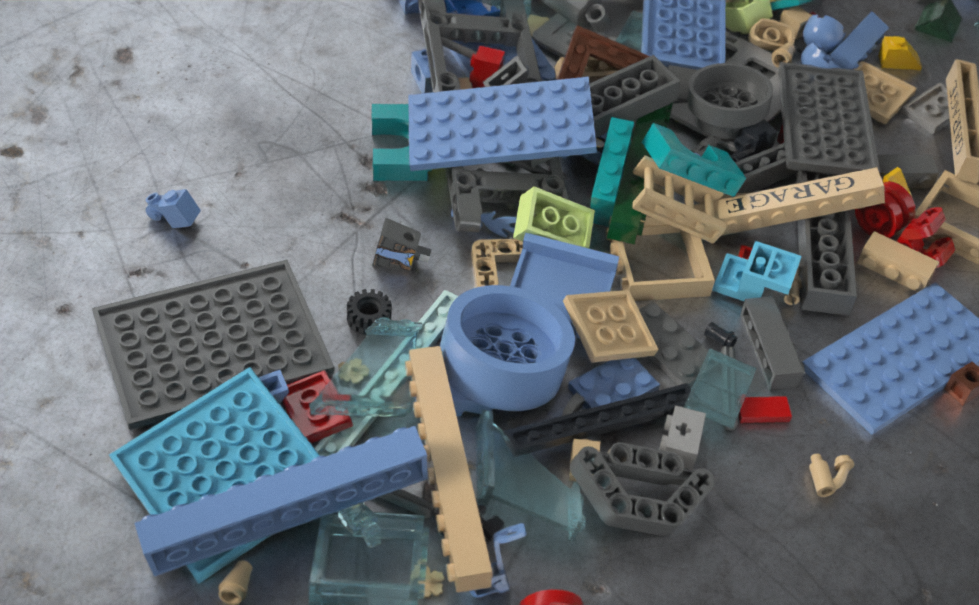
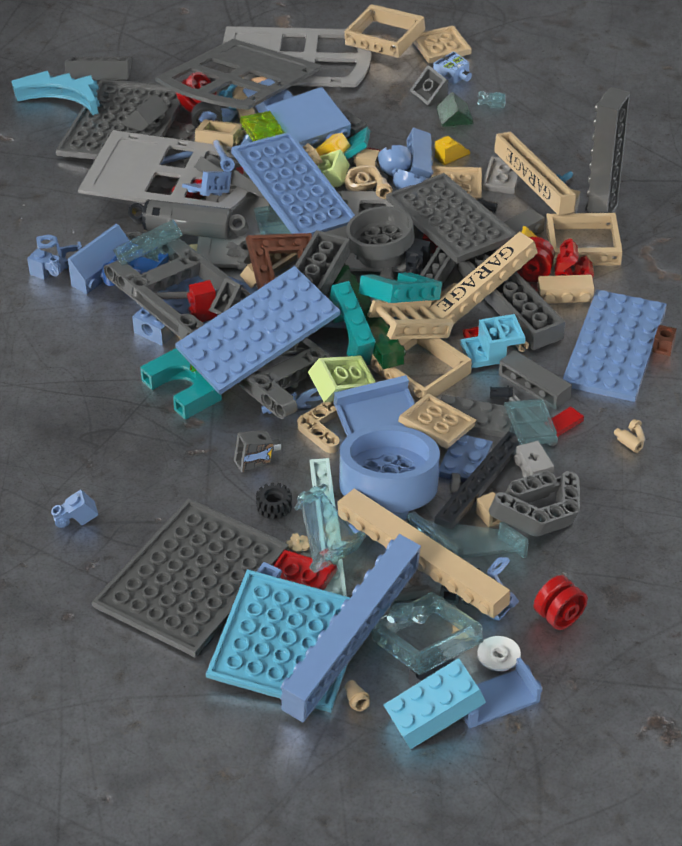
camera: 30 degrees left, 5 degrees down
none -> black pin [477,198,498,213]

